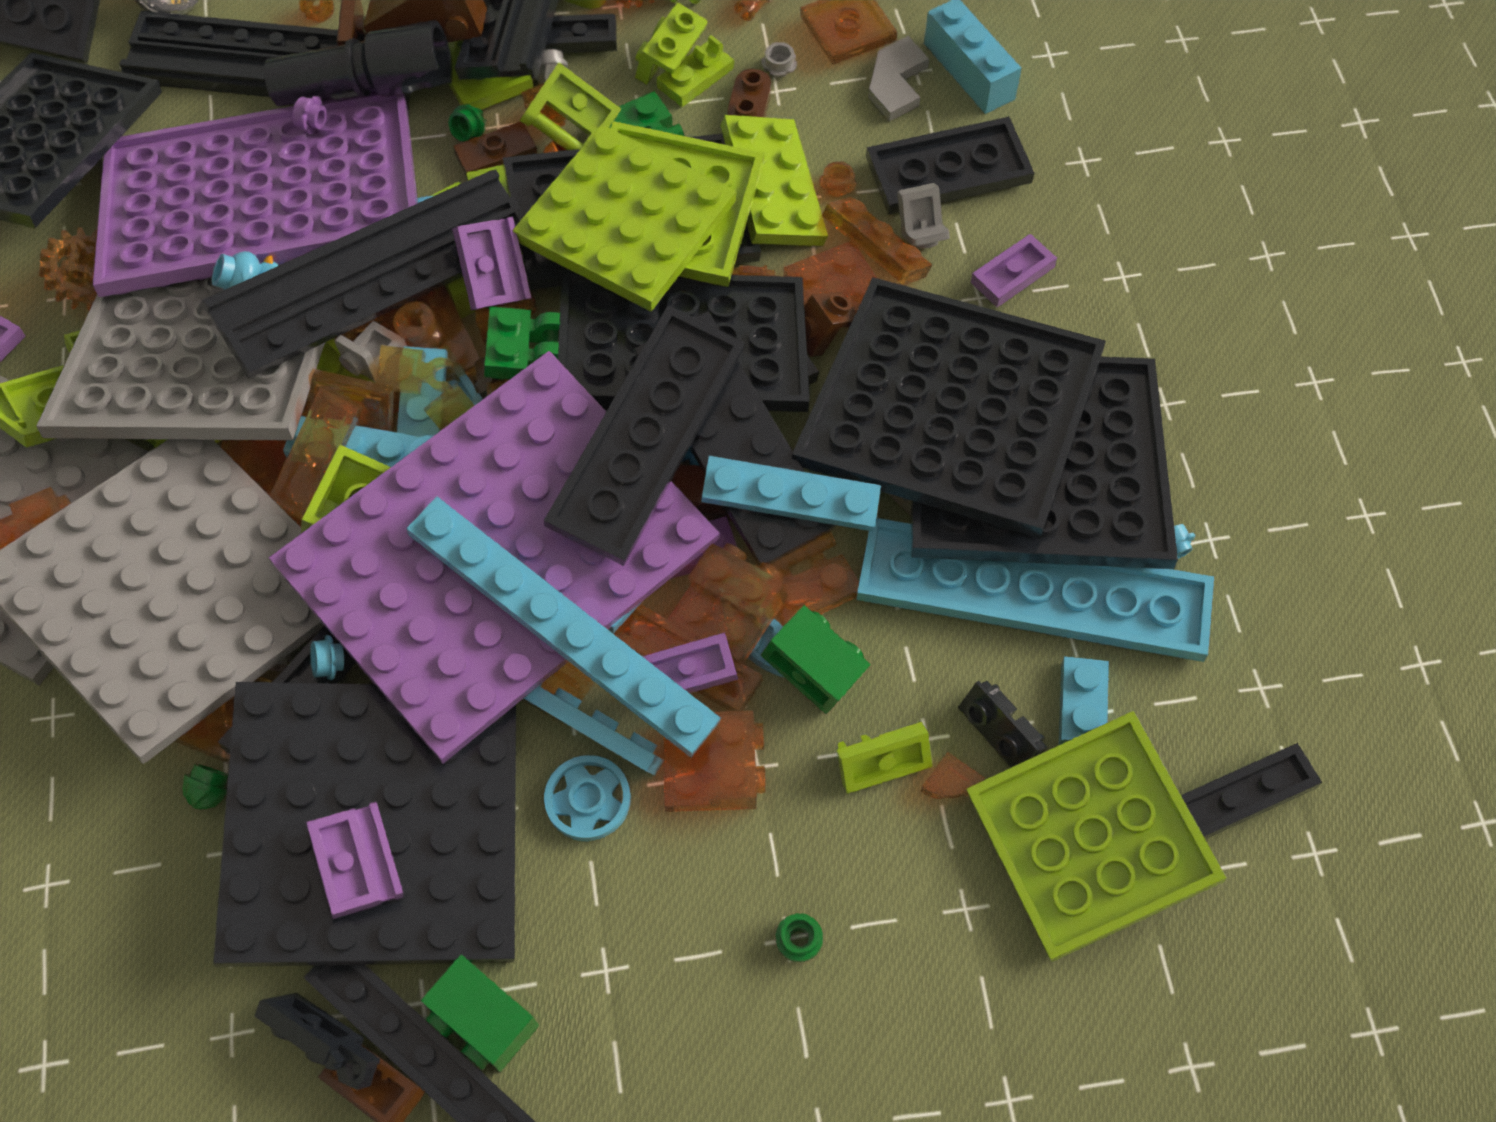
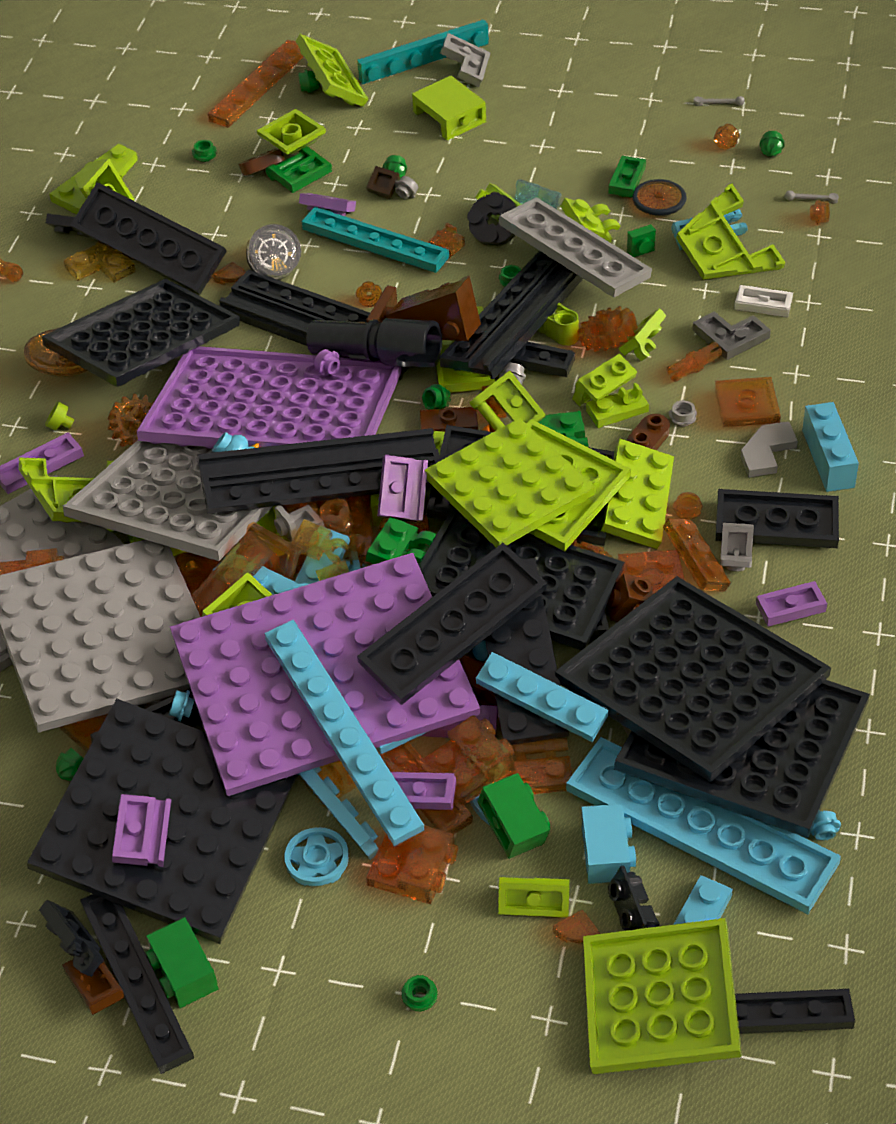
camera: 25 degrees right, 15 degrees down
none -> clear orange tile [213,262,246,285]
none -> medium azure brick [581,804,636,884]

